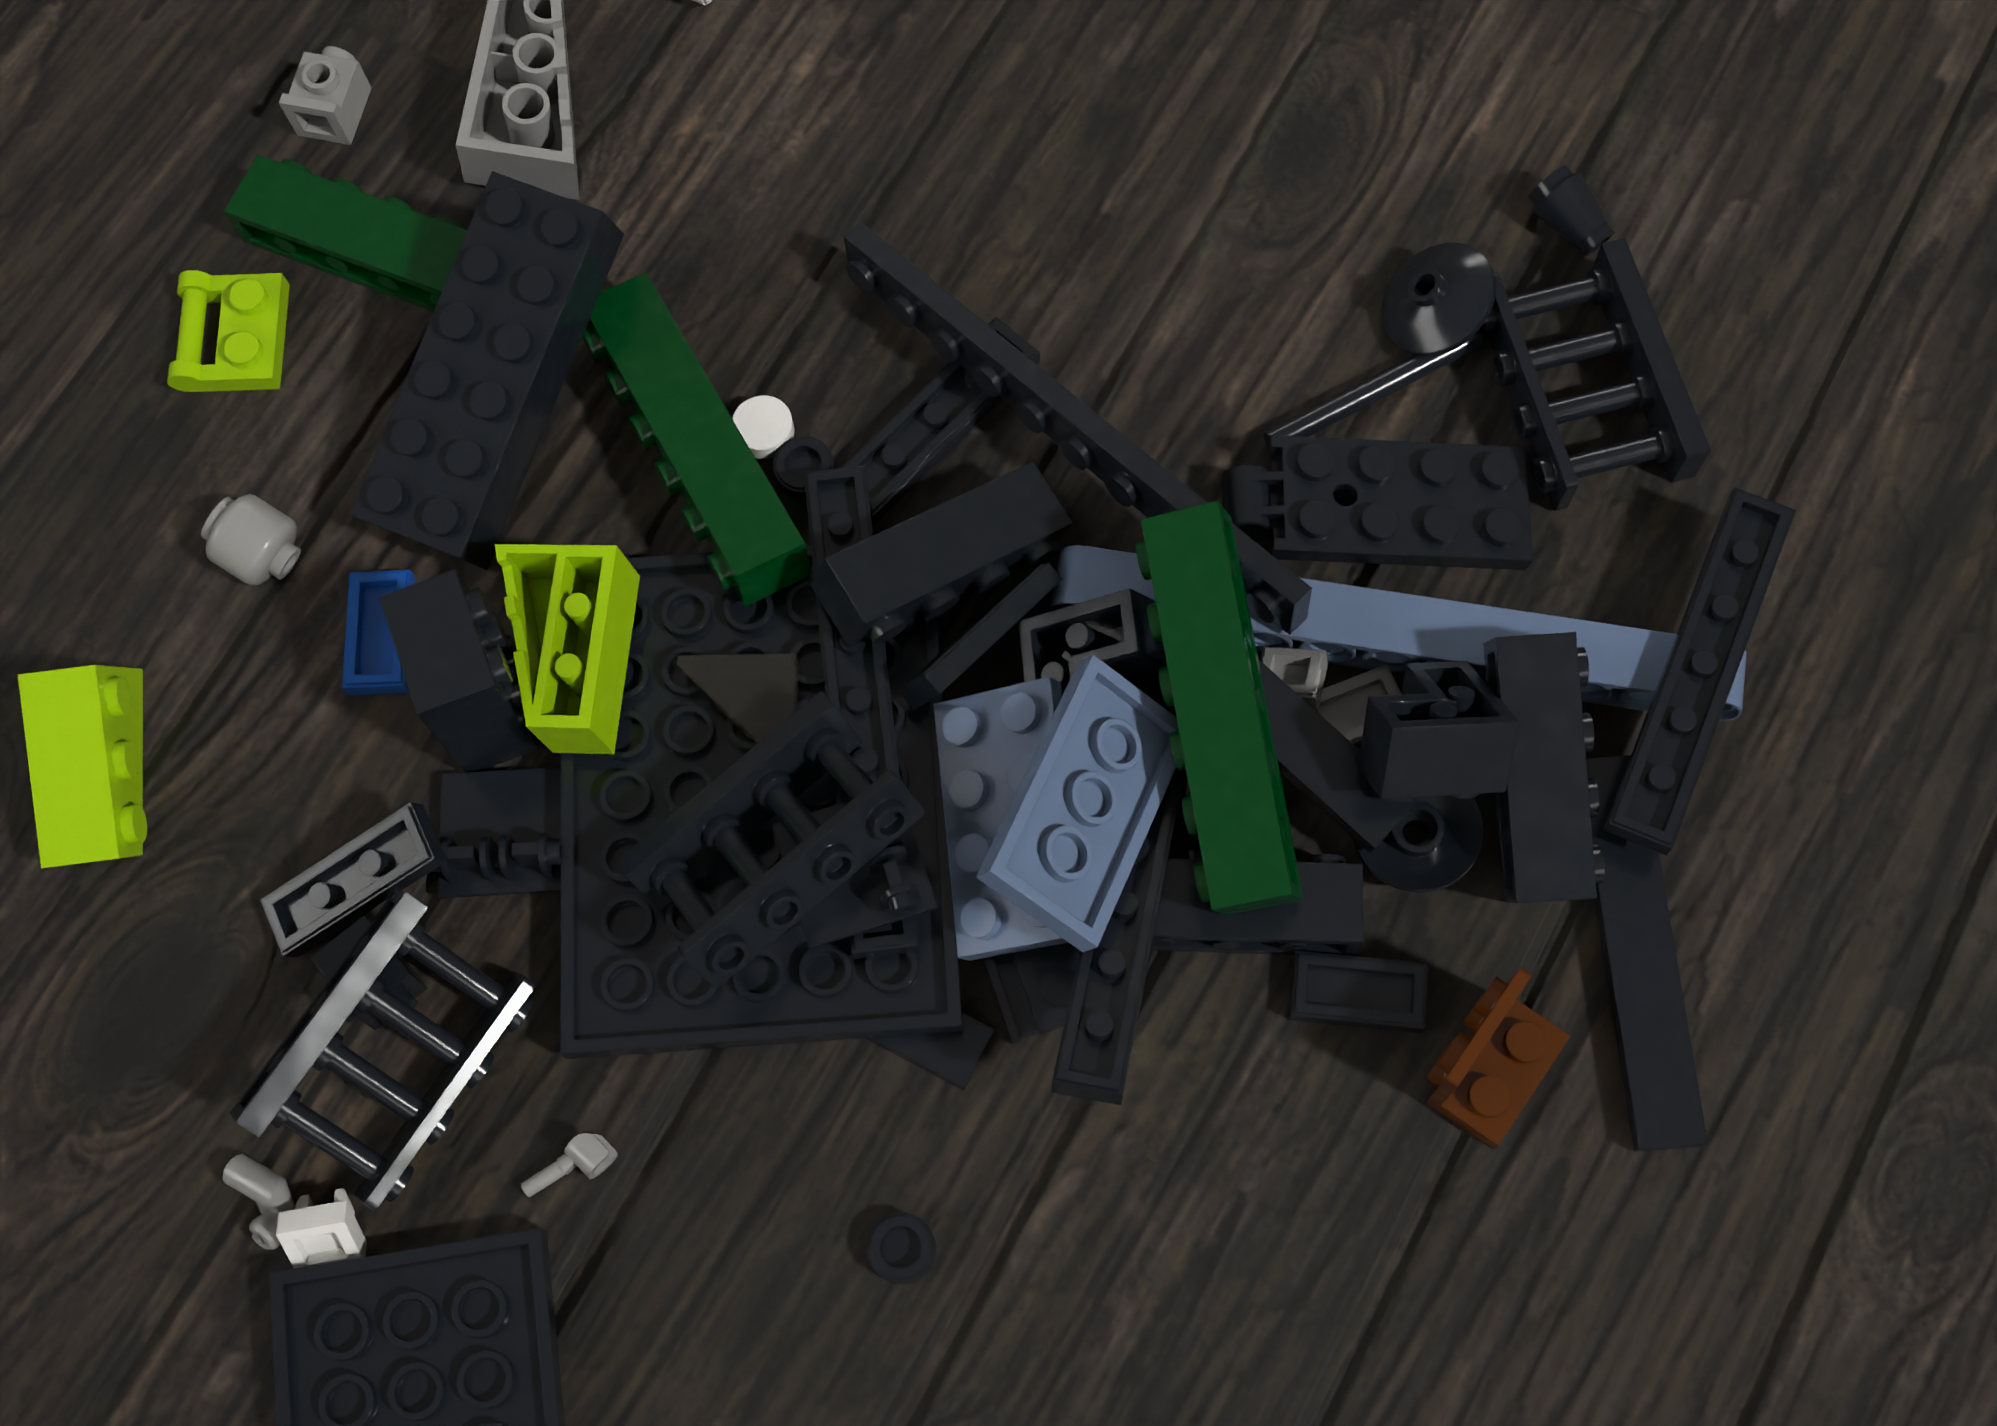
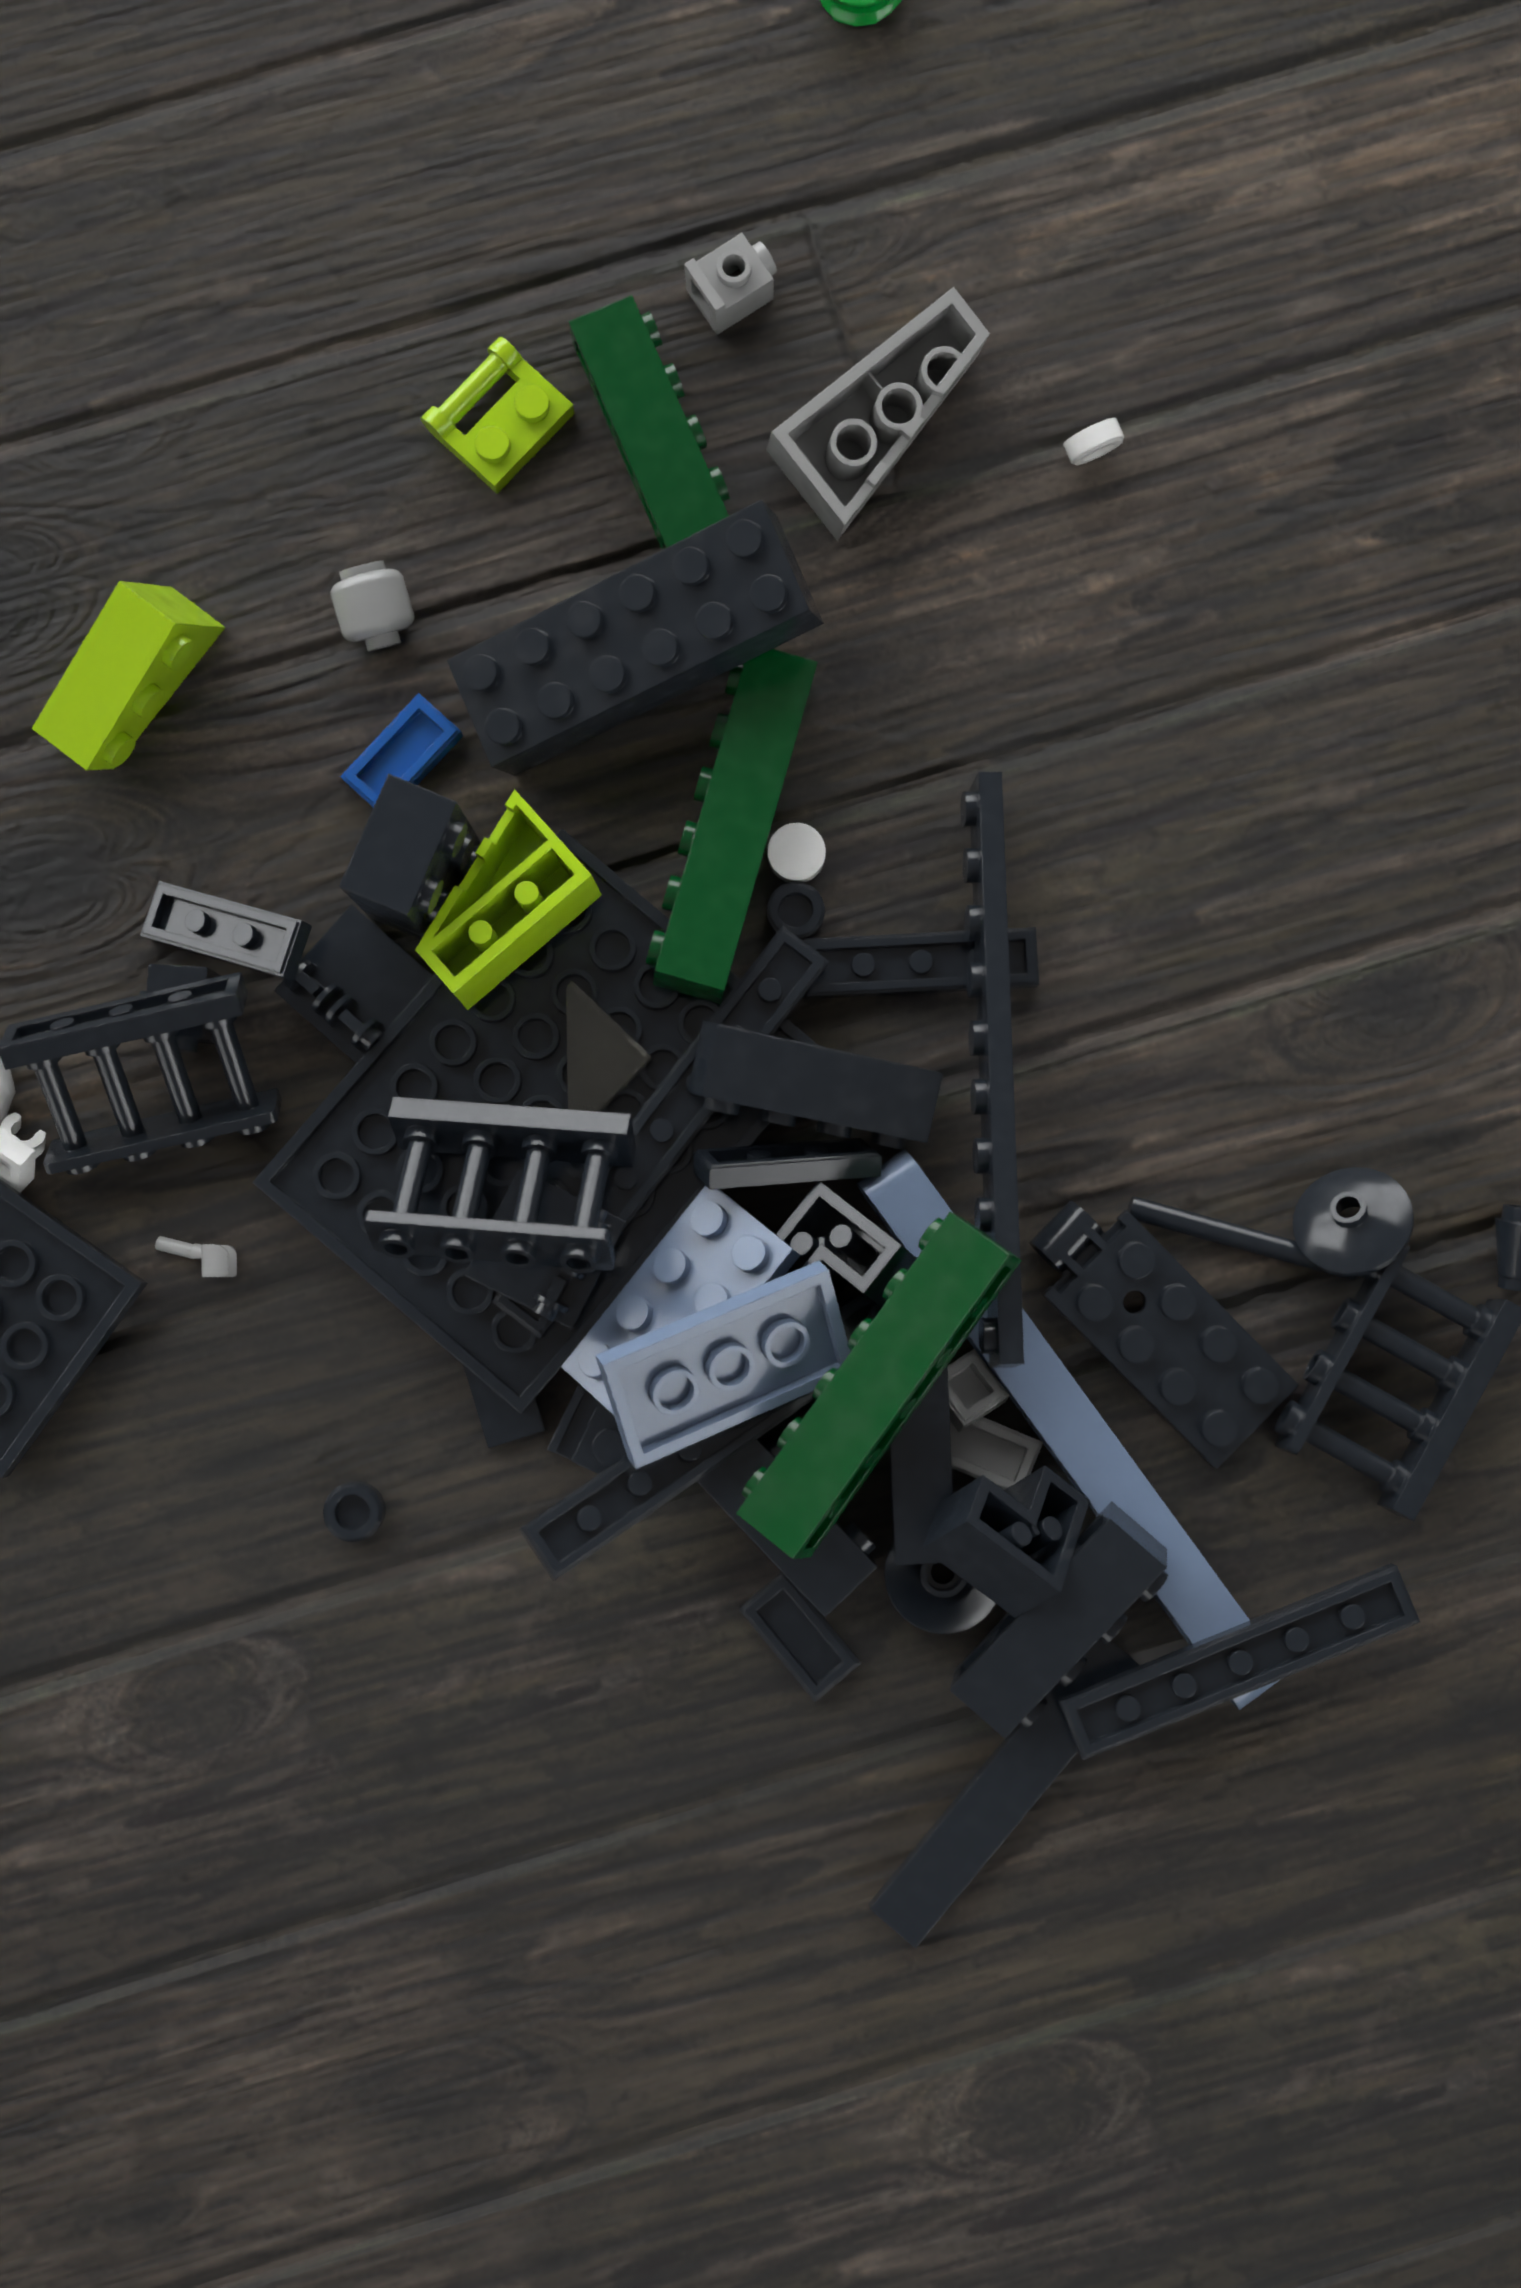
camera: 40 degrees right, 15 degrees up
reddish brown bracket [1426,967,1571,1149] -> none

